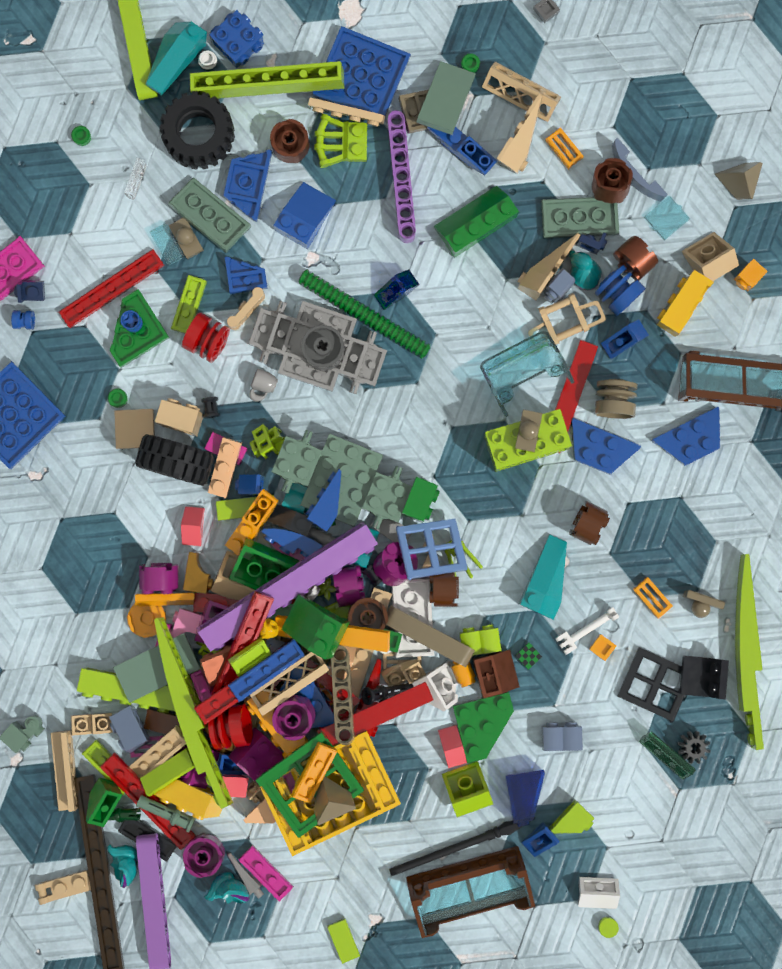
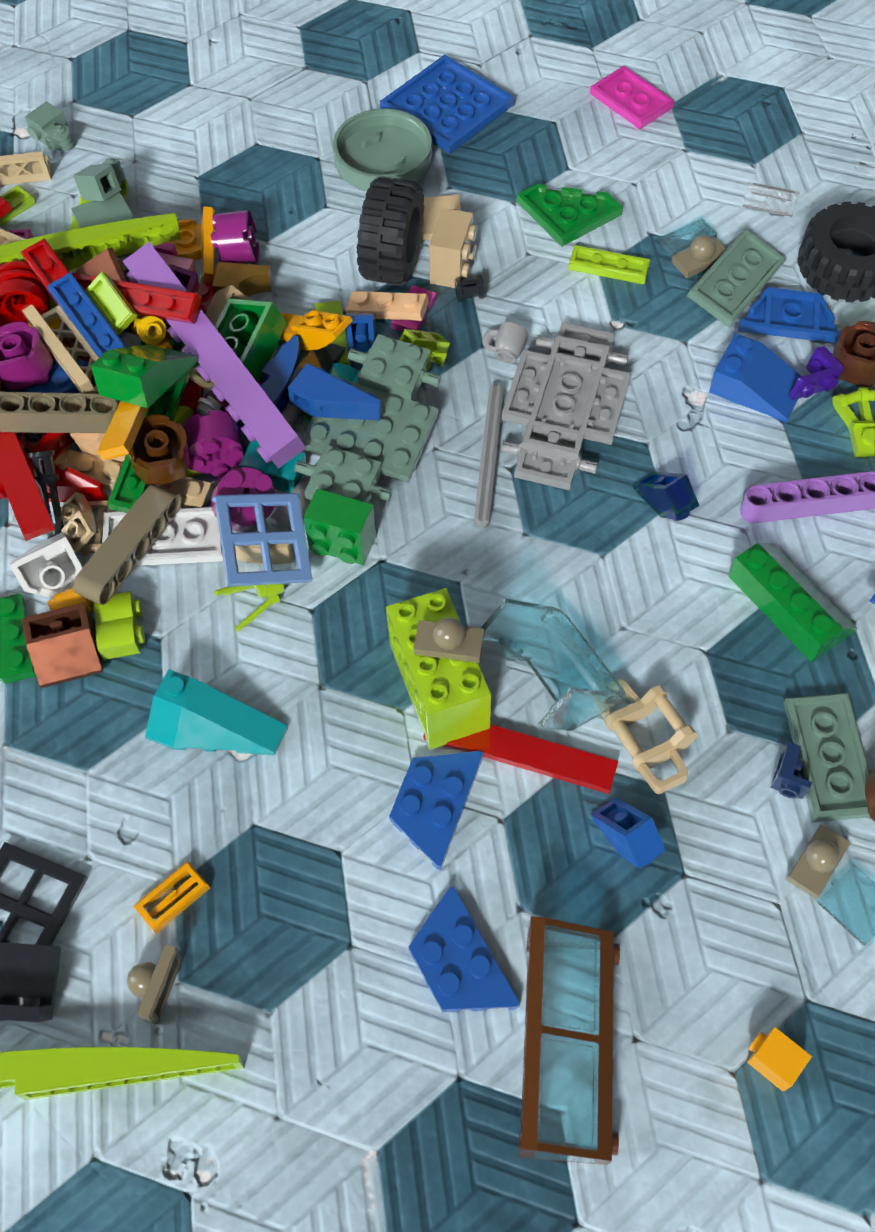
camera: 90 degrees right, 25 degrees down
blue wheel [11,310,35,330] -> none
dark blue bracket [14,280,45,303] -> none
red tile [59,249,165,328] -> none
green tile [71,126,91,146] -> none
tan slope [71,713,113,736] -> none
green tile [108,388,128,408] -> none
sand blue brick [109,706,152,753] -> none
blue wheel [121,310,143,332] -> none
coral slope [181,507,205,546] -> none
red wheel [182,312,230,363] -> none
blue wing [225,257,268,294] -> none
tan plate [227,287,265,330] -> none
green piece [299,269,431,359] -> none
dark grey wheel [301,325,345,371] -> none
reddish brown brick [429,571,459,607] -> none
tile [515,642,542,670] -> none
tan wedge [517,233,581,301] -> none
sand blue brick [543,269,575,303] -> none
white hinge [555,607,619,655] -> none
teal hair [569,251,602,290] -> none
reddish brown brick [569,500,610,545] -> none
light orange plate [589,634,616,661] -> none
blue wheel [594,265,646,317] -> none
dark tan wheel [595,379,638,419] -> none
copper brick [613,236,658,281] -> none
yellow wedge [657,270,714,337] -> none
tan slope [682,232,739,281] -> none
none -> sand green brick [73,158,126,201]
none -> sand green brick [333,109,432,191]
none -> light grey axle [474,384,504,528]
none -> dark tan tile [786,824,851,899]
none -> dark purple bracket [789,346,844,400]

